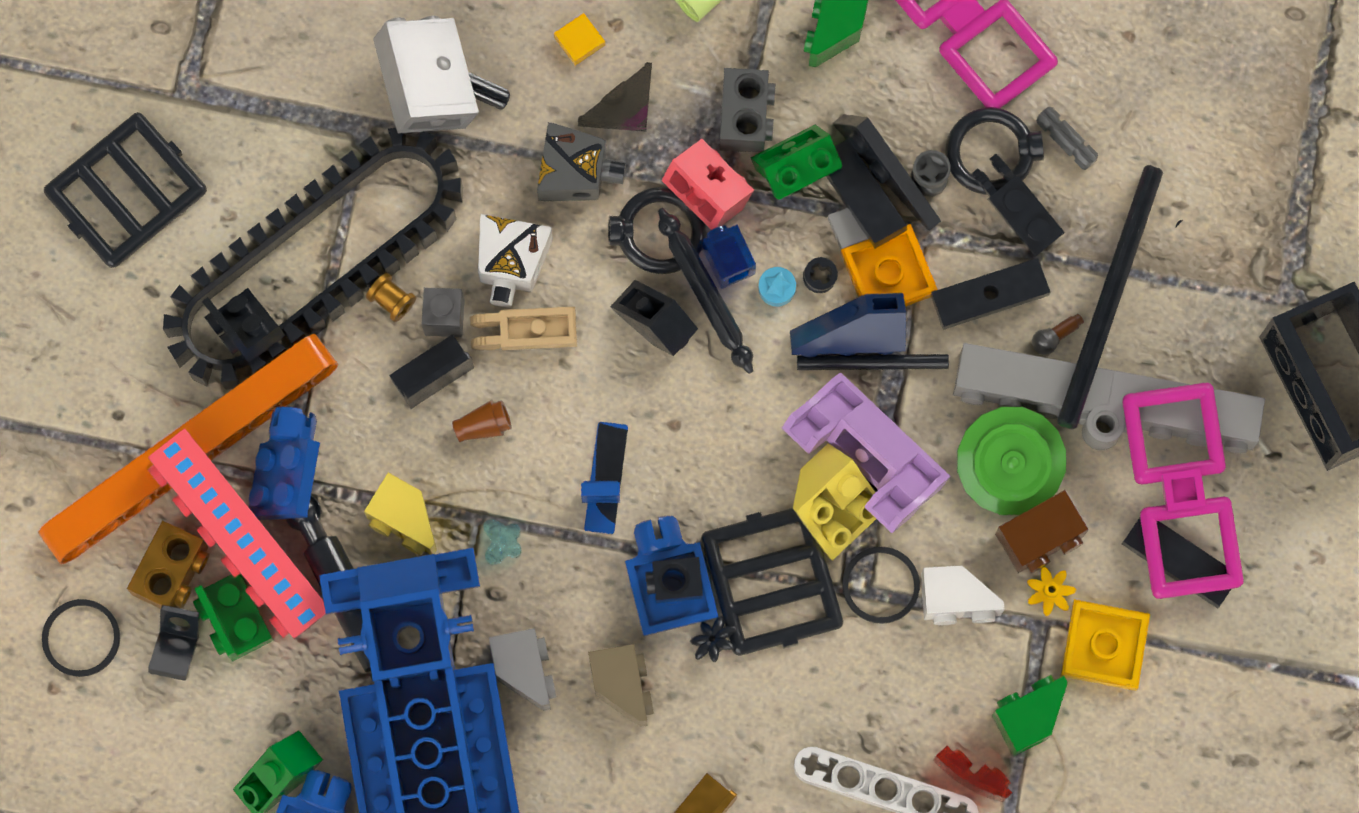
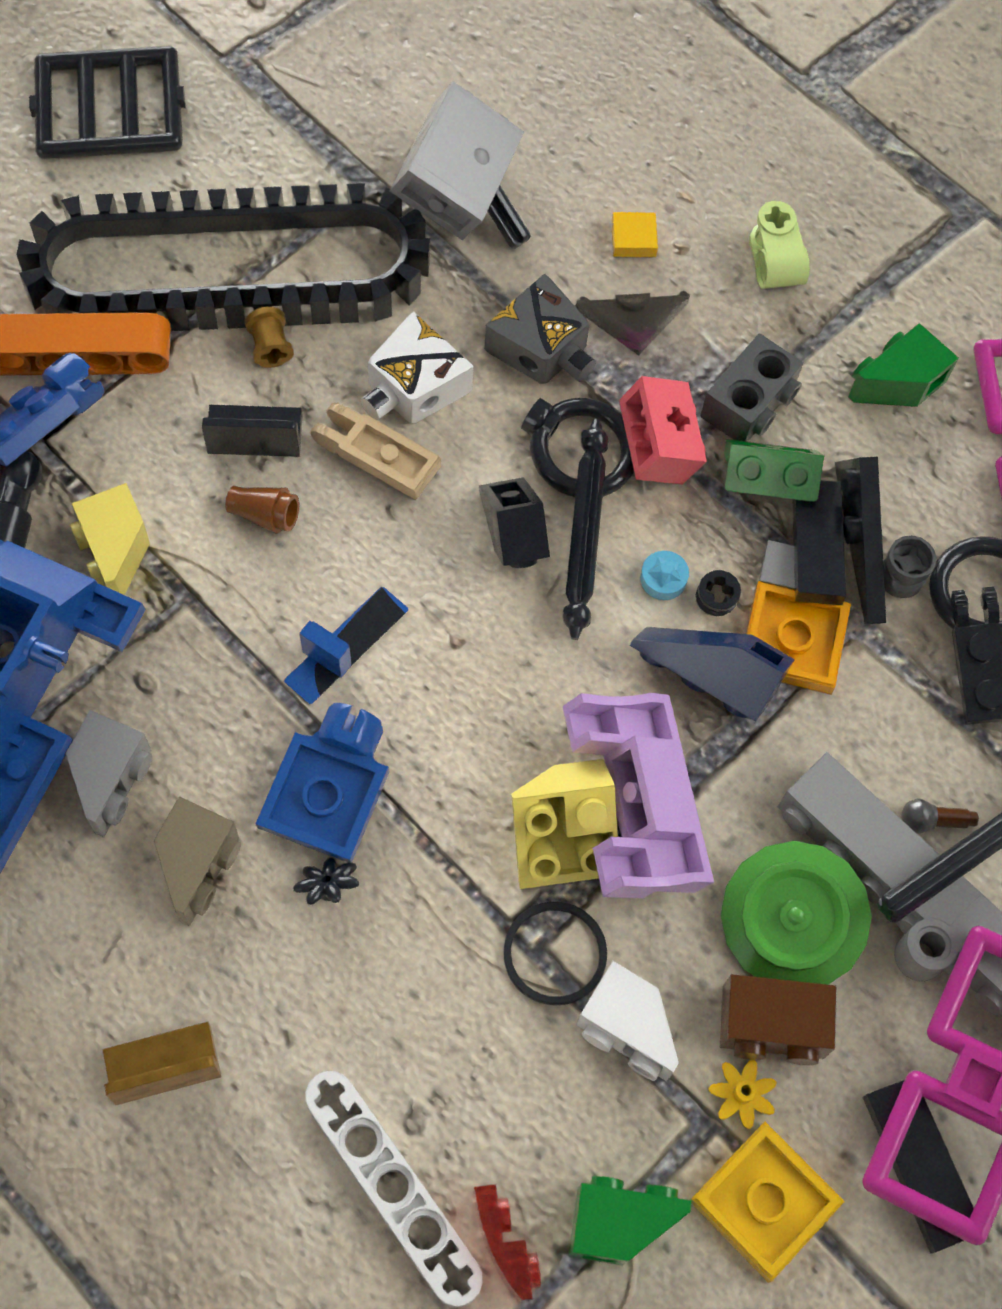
camera: 30 degrees right, 10 degrees down
black bracket [202,288,285,363] -> none
flat silver brick [422,287,465,337] -> none
clear light blue piece [483,519,522,565] -> none
black brick [645,557,703,603] -> none
black bar [701,508,843,656] -> none
clear blue brick [703,225,756,289] -> none
black piece [797,354,949,370] -> none
black tile [930,258,1051,330] -> none

